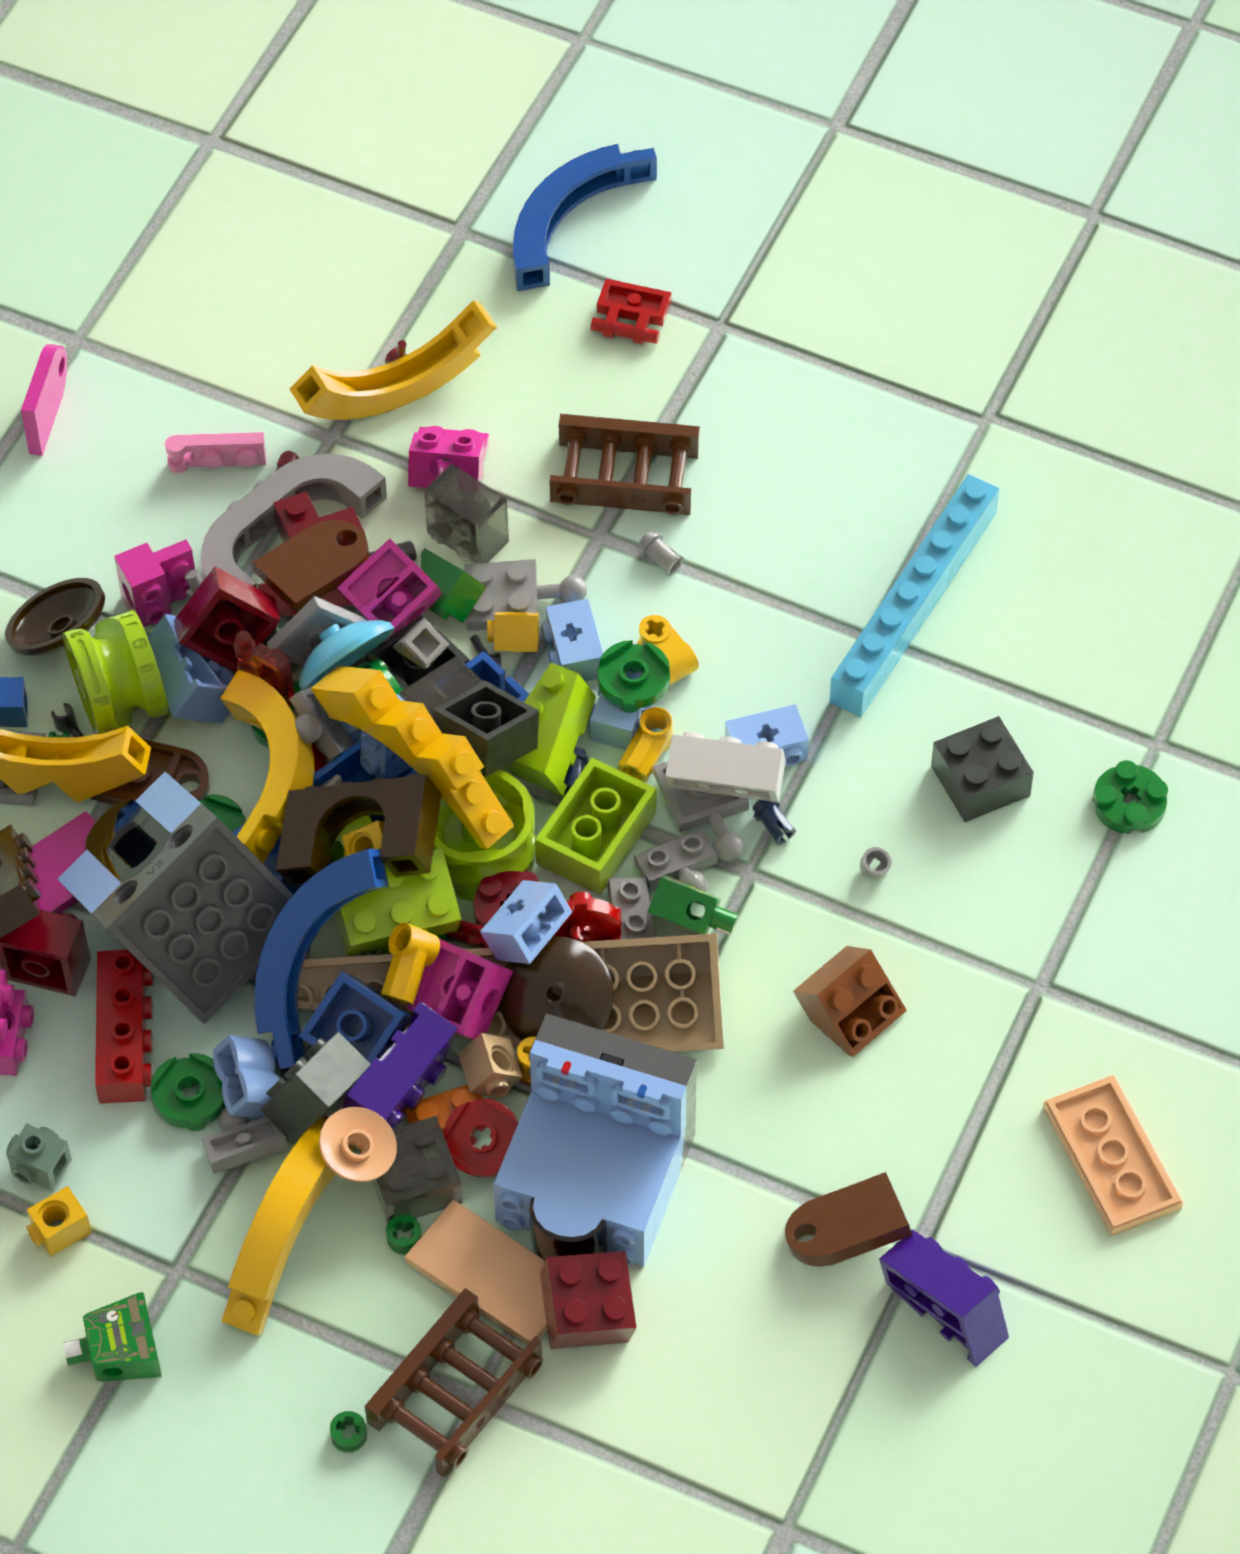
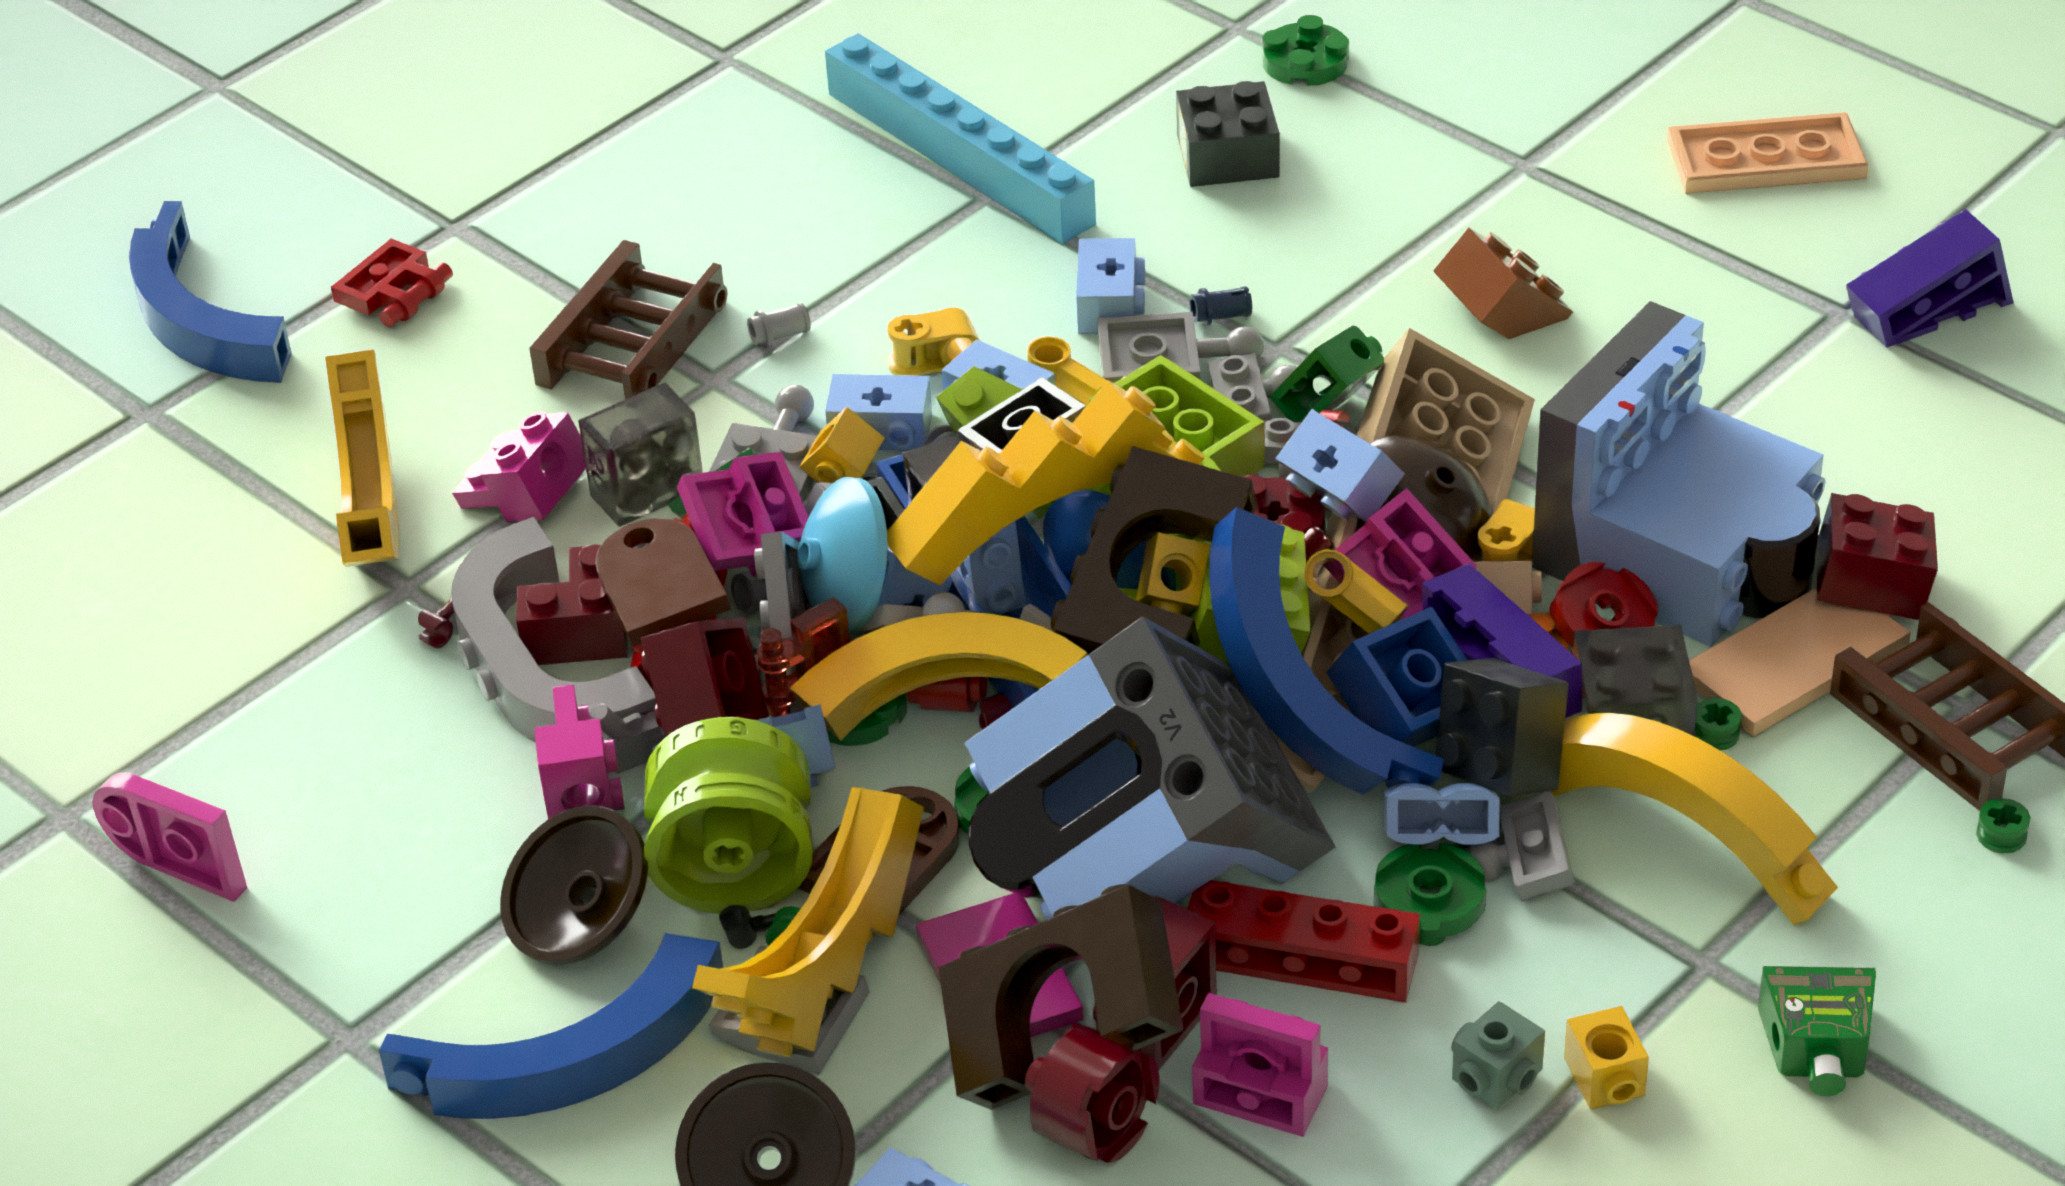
camera: 70 degrees left, 15 degrees down
bright pink plate [165,432,266,473] -> none
light nougat dish [319,1107,397,1182] -> none
dark red hand [385,340,407,364] -> none
green plate [597,640,670,713] -> none
white brick [665,732,786,802] -> none
reddish brown tile [785,1172,912,1267] -> none
light grey hinge [860,847,892,880] -> none

